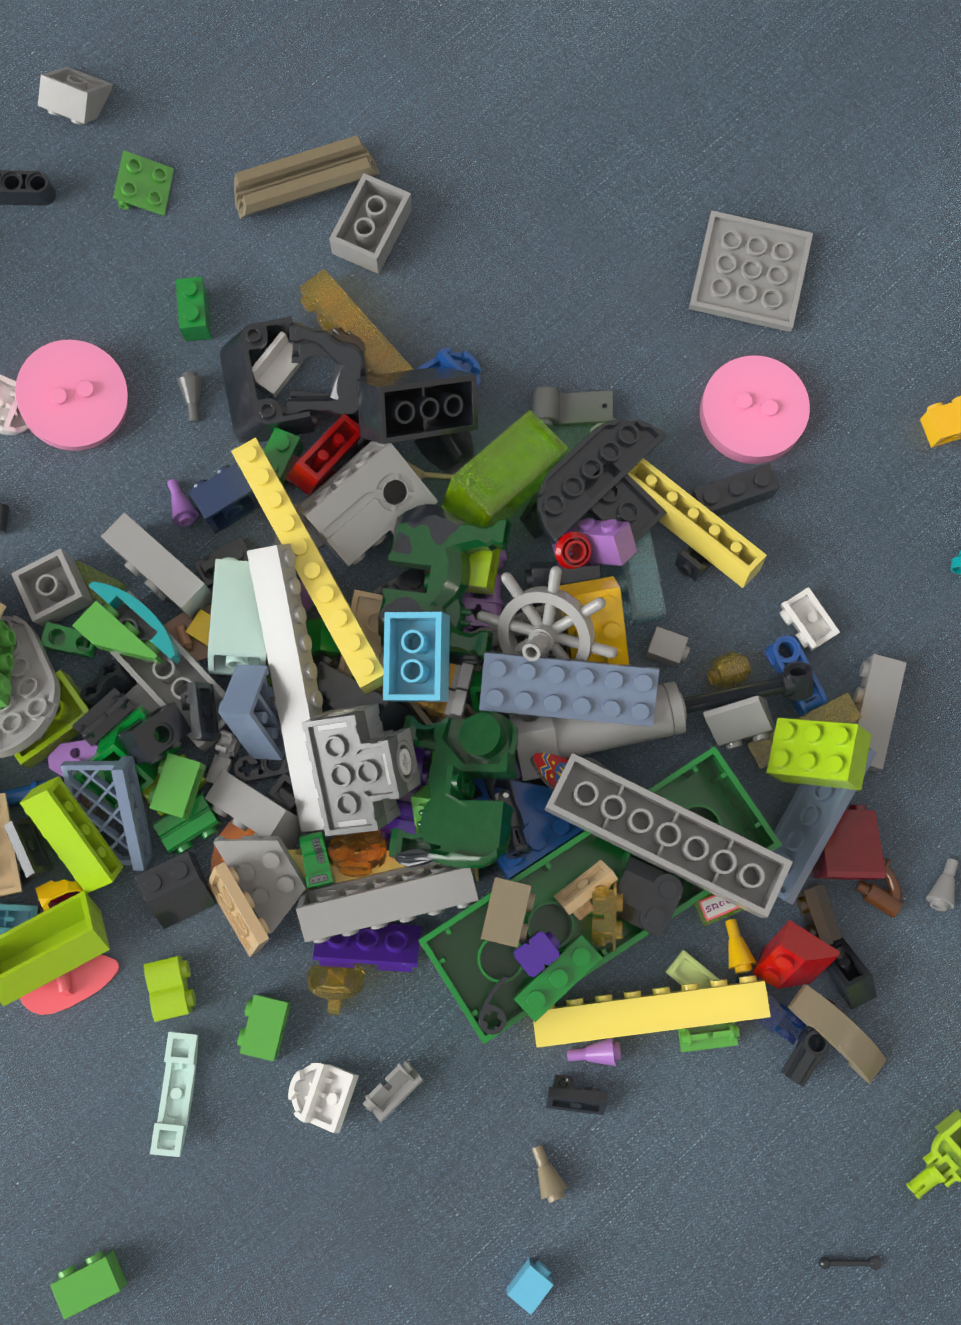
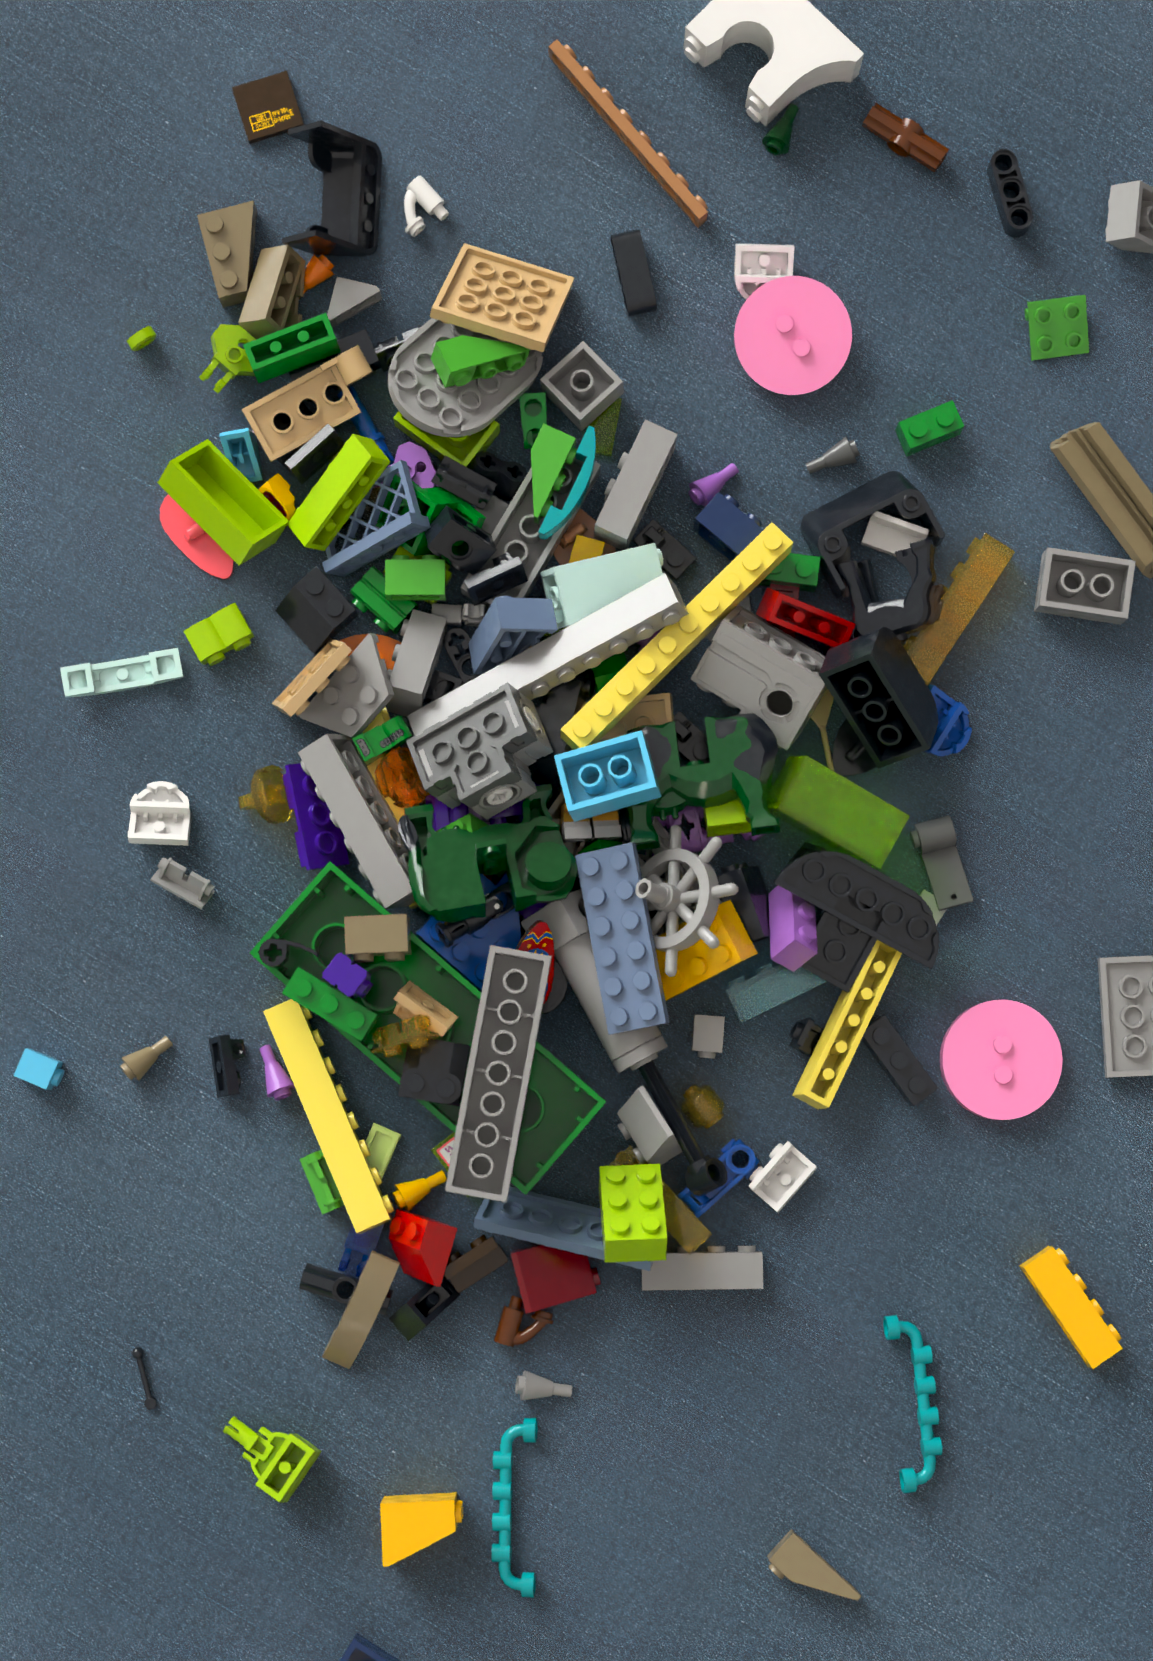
camera: 75 degrees right, 5 degrees up
bright green brick [237,993,292,1061] -> none
red cone [555,532,592,569] -> none

